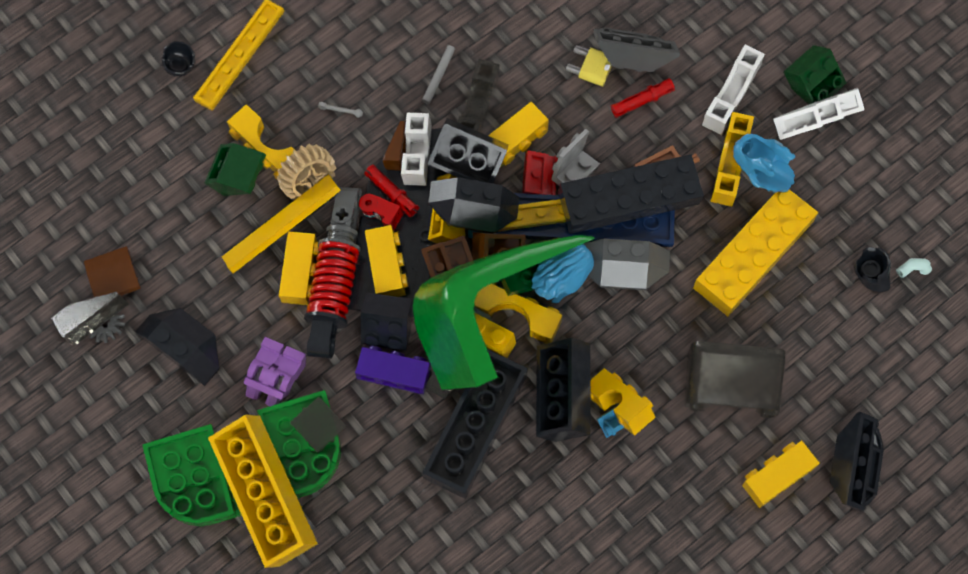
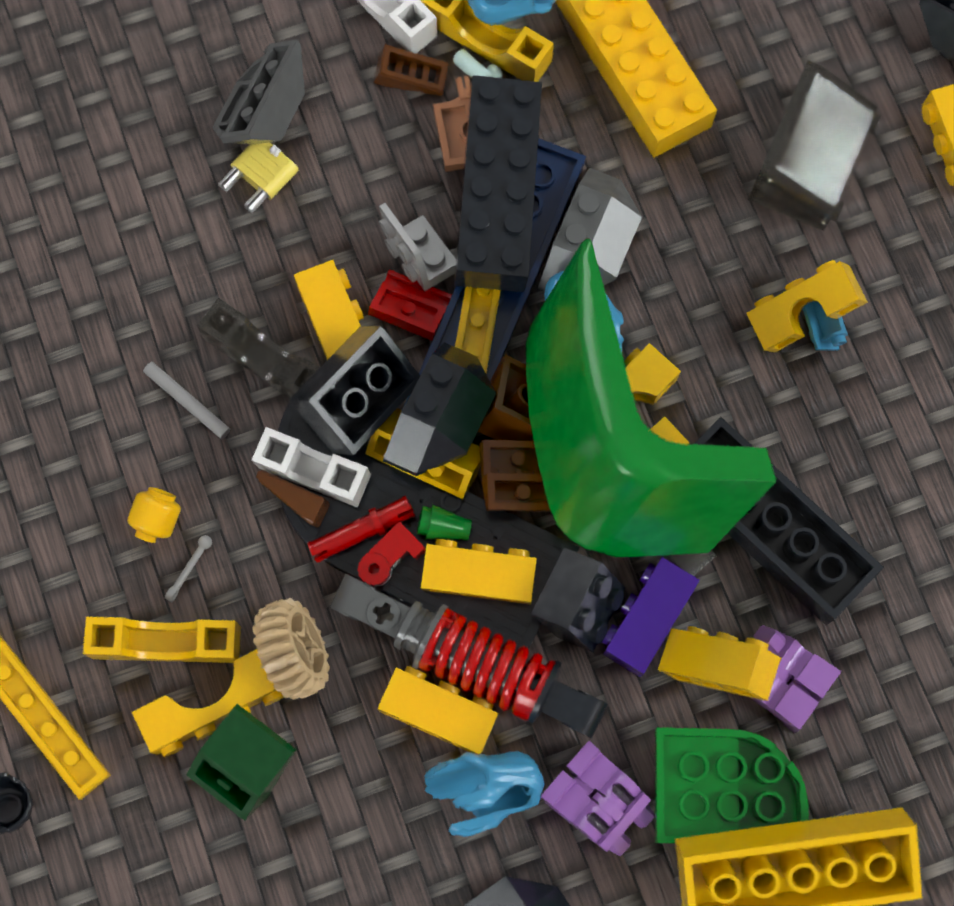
camera: 75 degrees left, 5 degrees up
yellow tile [222,174,341,273] -> none
clear smoke piece [290,397,347,453] -> none
black brick [536,337,591,442] -> none
red pin [610,78,675,118] -> none
none -> yellow arch [83,617,241,663]
none -> yellow head [127,487,181,543]
none -> reddish brown slope [373,44,449,96]
none -> green cone [417,504,472,541]
none -> dark azure hair [424,751,545,837]
none -> light aqua arm [453,49,503,78]
none -> yellow brick [658,626,781,701]
none -> medium lavender hips [749,625,841,734]

